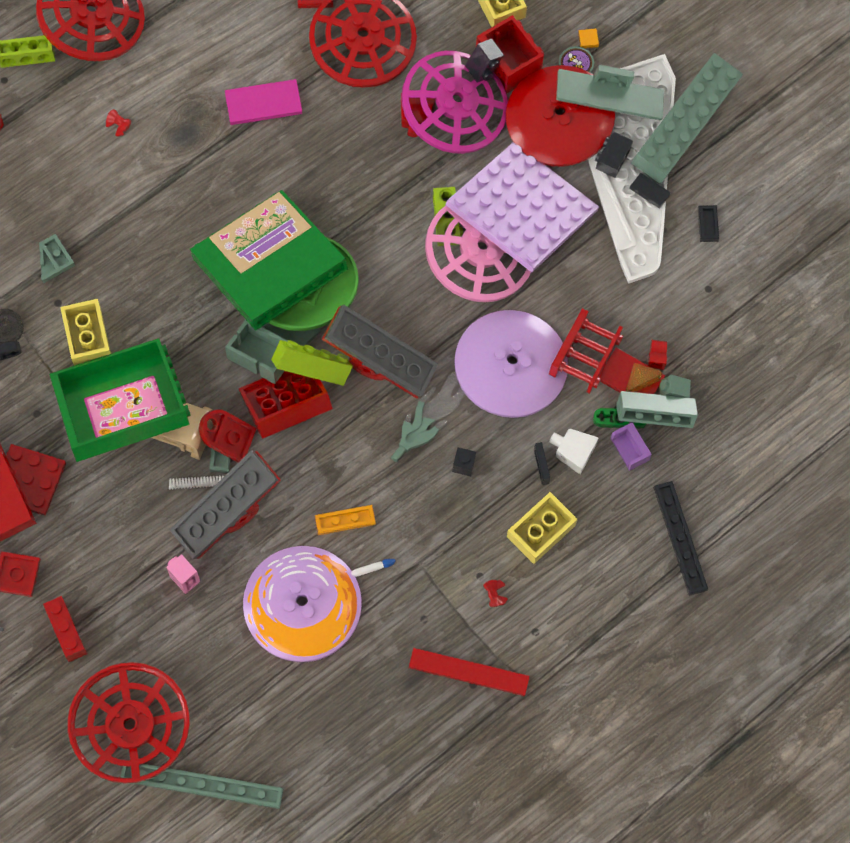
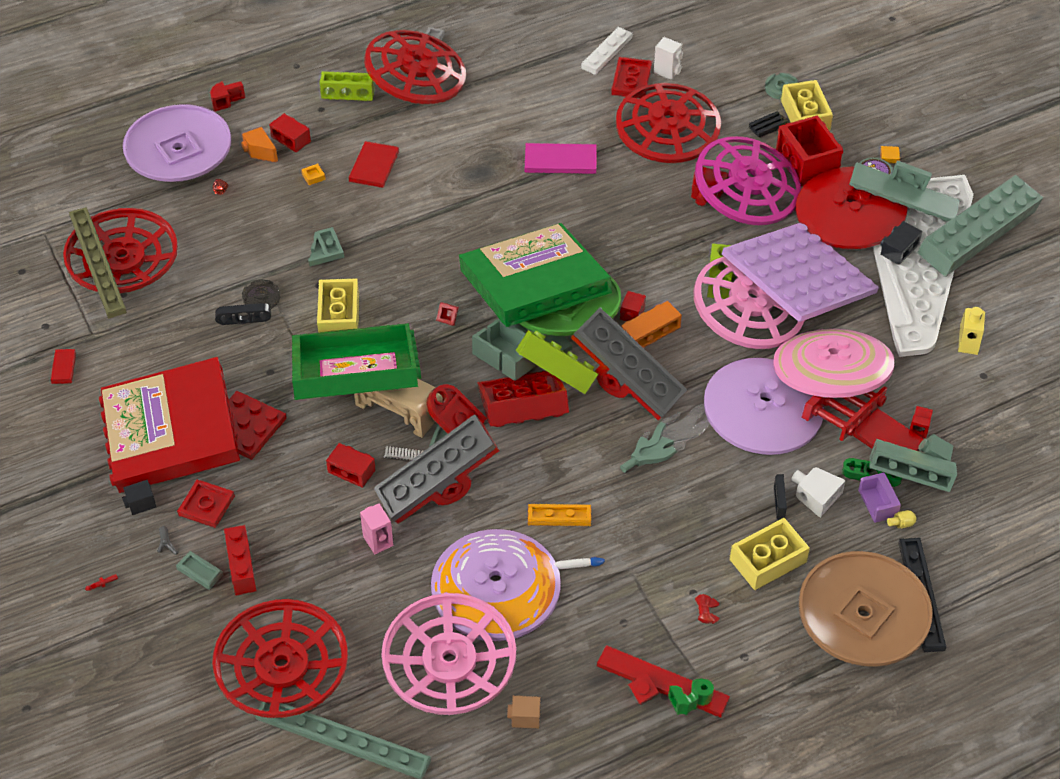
camera: 15 degrees right, 20 degrees down
red piece [106,109,131,137] -> none
black brick [452,447,476,477] -> none
black brick [465,39,504,82] -> none
clear yellow slope [626,363,662,392] -> none
black tile [629,173,671,209] -> none
black tile [698,205,719,242] -> none
none -> sand green tile [176,551,223,590]
none -> light orange tile [301,164,326,186]
none -> red brick [326,443,376,488]
none -> red tile [349,141,399,188]
none -> bright pink dish [382,593,516,715]
none -> red slope [436,302,459,326]
none -> medium nougat brick [507,696,540,729]
none -> red brick [620,291,646,321]
none -> orange brick [621,301,682,348]
none -> red plate [628,673,660,705]
none -> green leg [668,679,714,715]
none -> black tile [749,111,788,138]
none -> bright pink dish [773,329,894,398]
none -> medium nougat dish [799,551,932,666]
none -> light yellow cylinder [887,510,916,528]
none -> light yellow torso [958,307,985,355]

